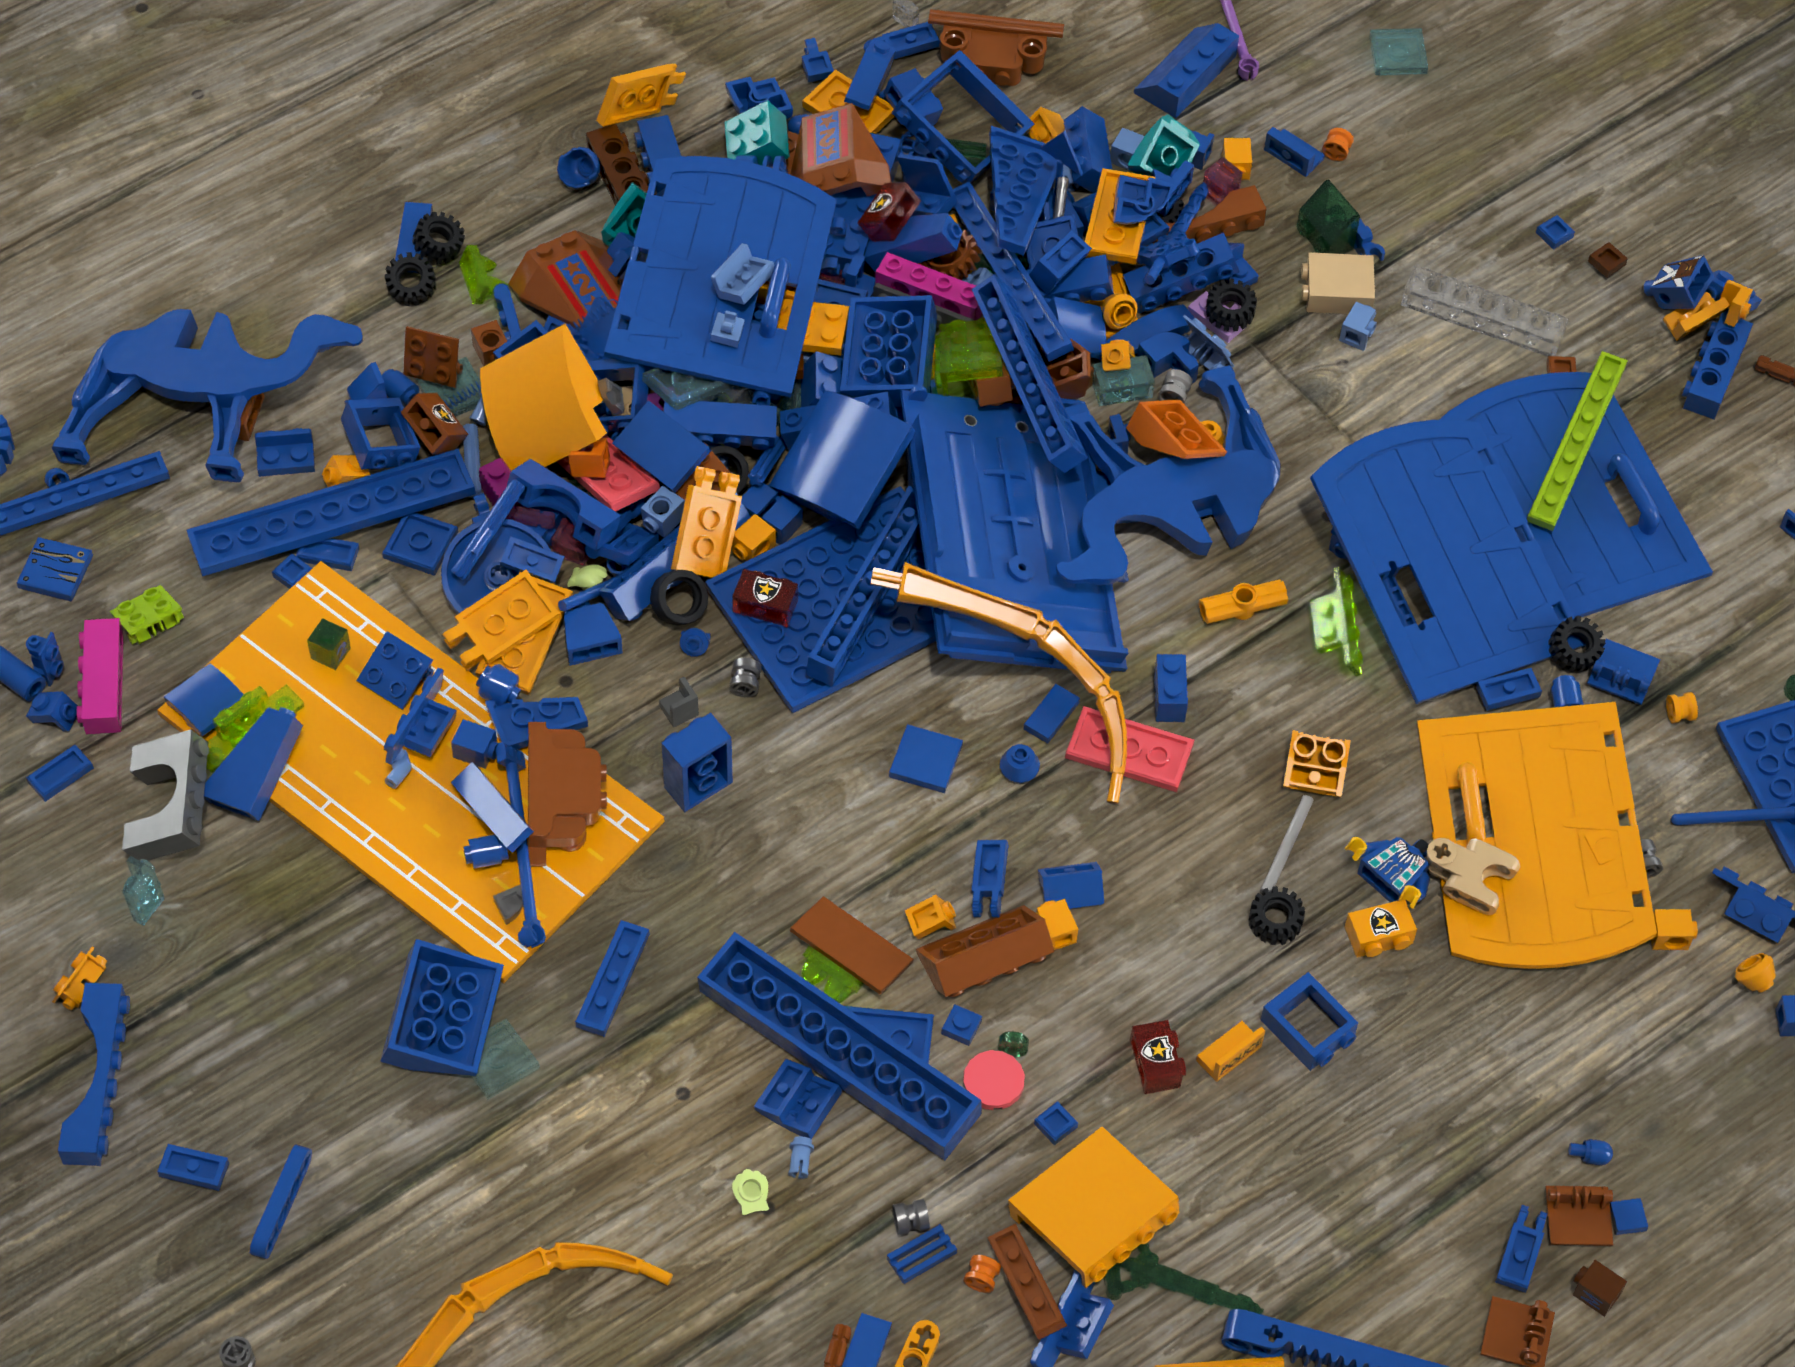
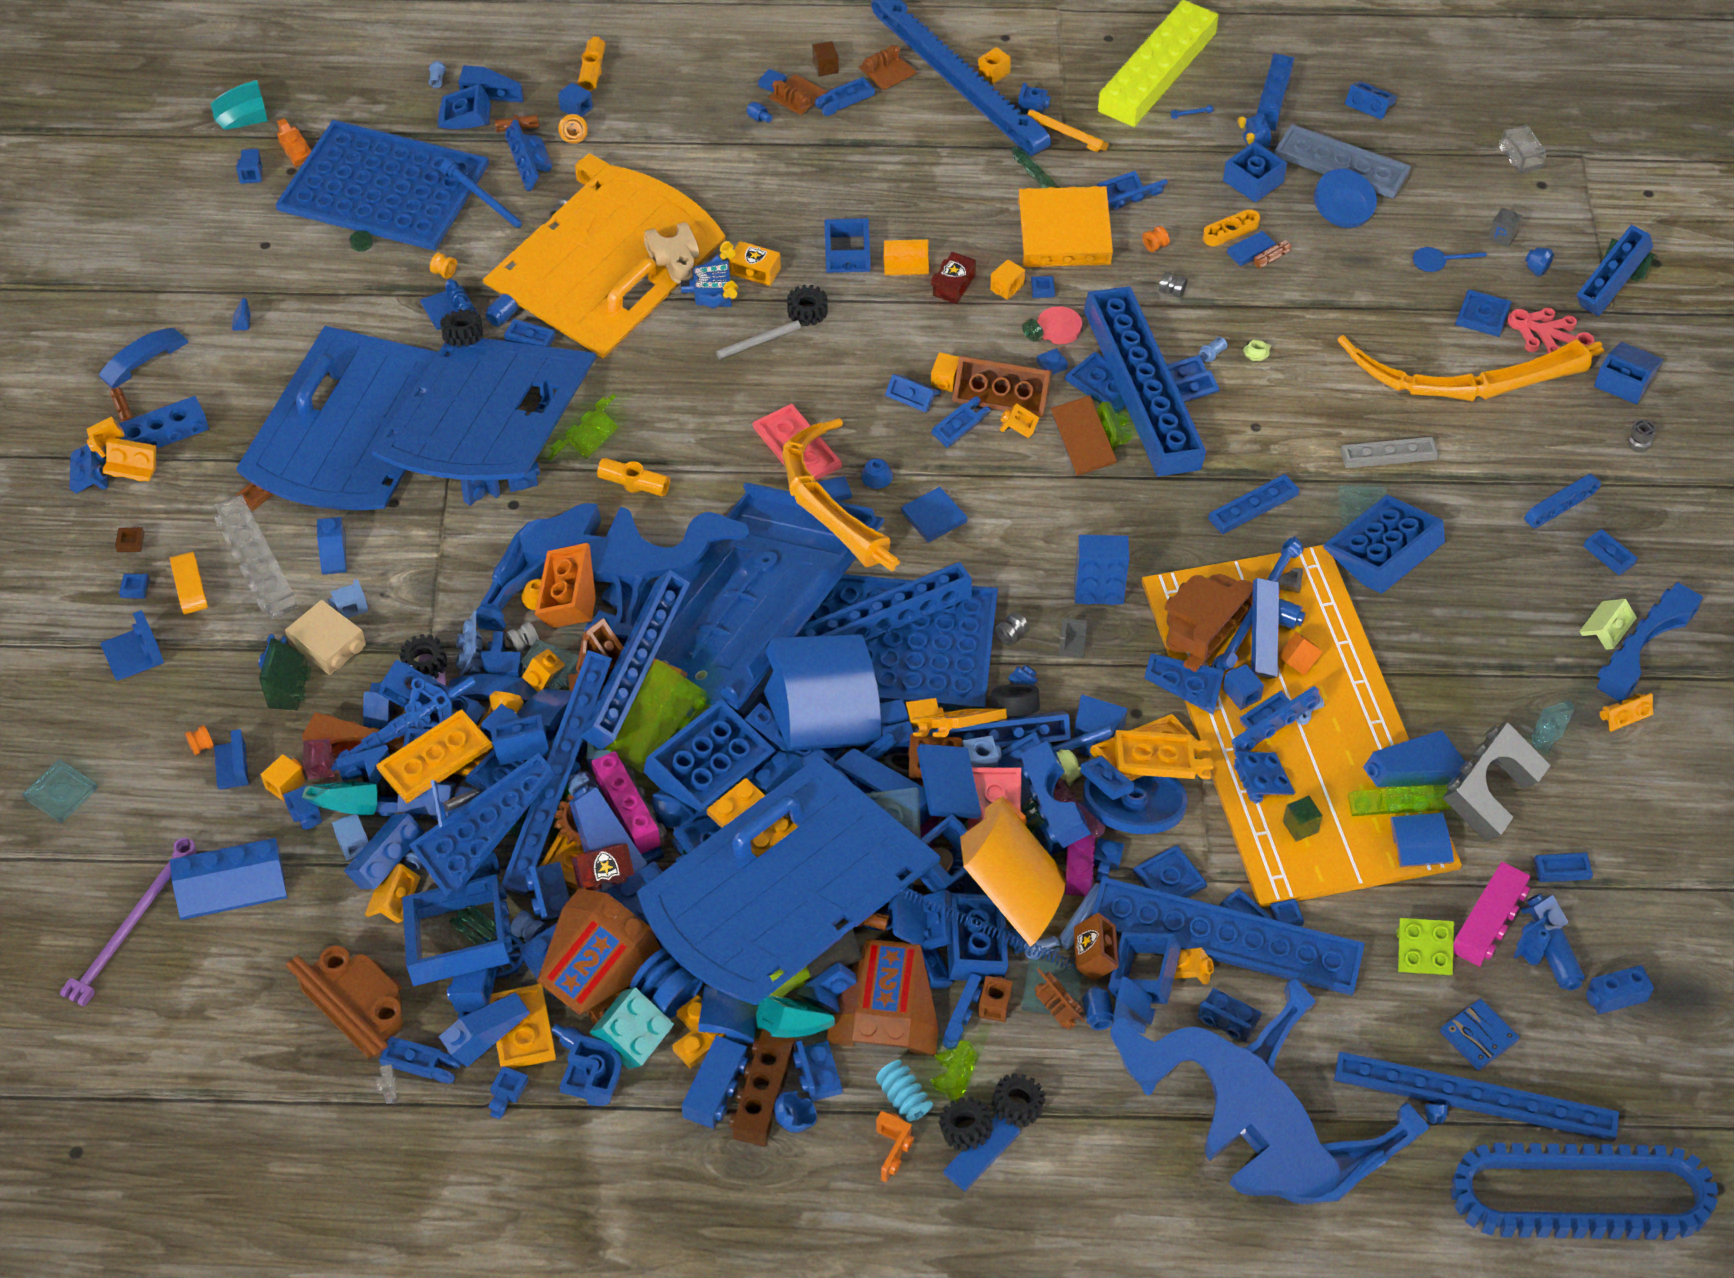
camera: 140 degrees left, 5 degrees down
blue axle [451,479,525,579] -> none
blue head [476,664,521,706] -> none
light orange tile [596,64,686,127] -> none
flat silver tile [598,378,624,416] -> none
medium blue tile [710,311,745,348] -> none
medium blue bracket [711,243,775,305] -> none
clear red brick [732,569,798,627] -> none
blue bracket [842,254,875,297] -> none
blue tile [887,1224,957,1284] -> none
dark orange tile [987,1223,1067,1340] -> none
blue brick [1113,175,1175,224] -> none
blue brick [1154,654,1188,722] -> none
light orange slope [1283,730,1351,797] -> none
lime tile [1527,351,1628,531] -> none
blue torso [1644,255,1715,309] -> none
none -> blue bracket [100,610,164,681]
none -> light orange beam [169,551,208,615]
none -> blue slope [317,517,347,575]
none -> blue bracket [792,1041,842,1101]
none -> medium azure piece [876,1060,933,1122]
none -> orange bracket [876,1110,914,1182]
none -> light orange brick [990,259,1025,300]
none -> orange panel [1279,632,1323,675]
none -> light grey tile [1340,437,1438,468]
none -> yellowish green panel [1580,599,1637,650]

